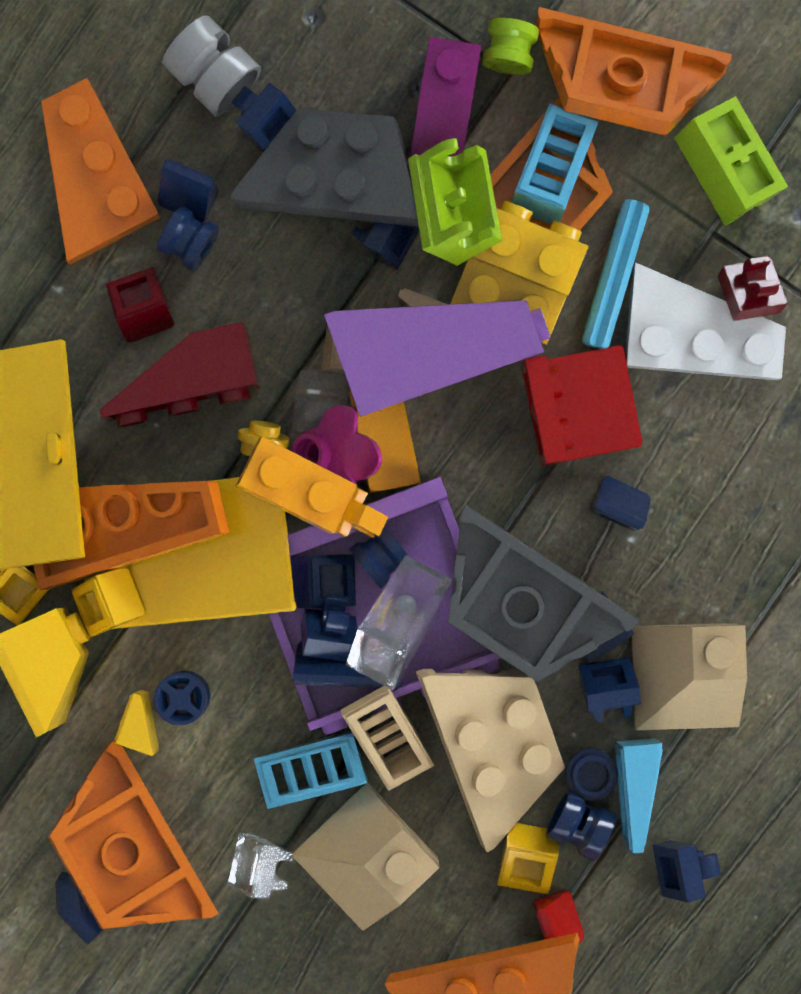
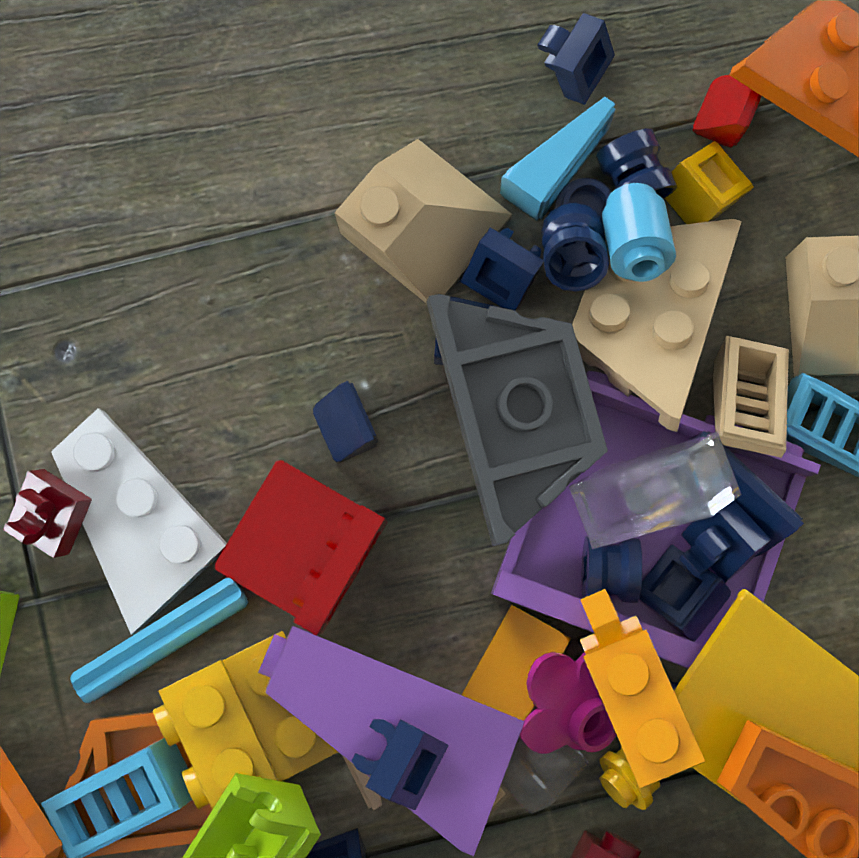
camera: 135 degrees left, 5 degrees down
none -> dark blue tile [351,719,449,810]
none -> dark blue wheel [541,203,609,292]
none -> medium azure brick [602,183,676,282]

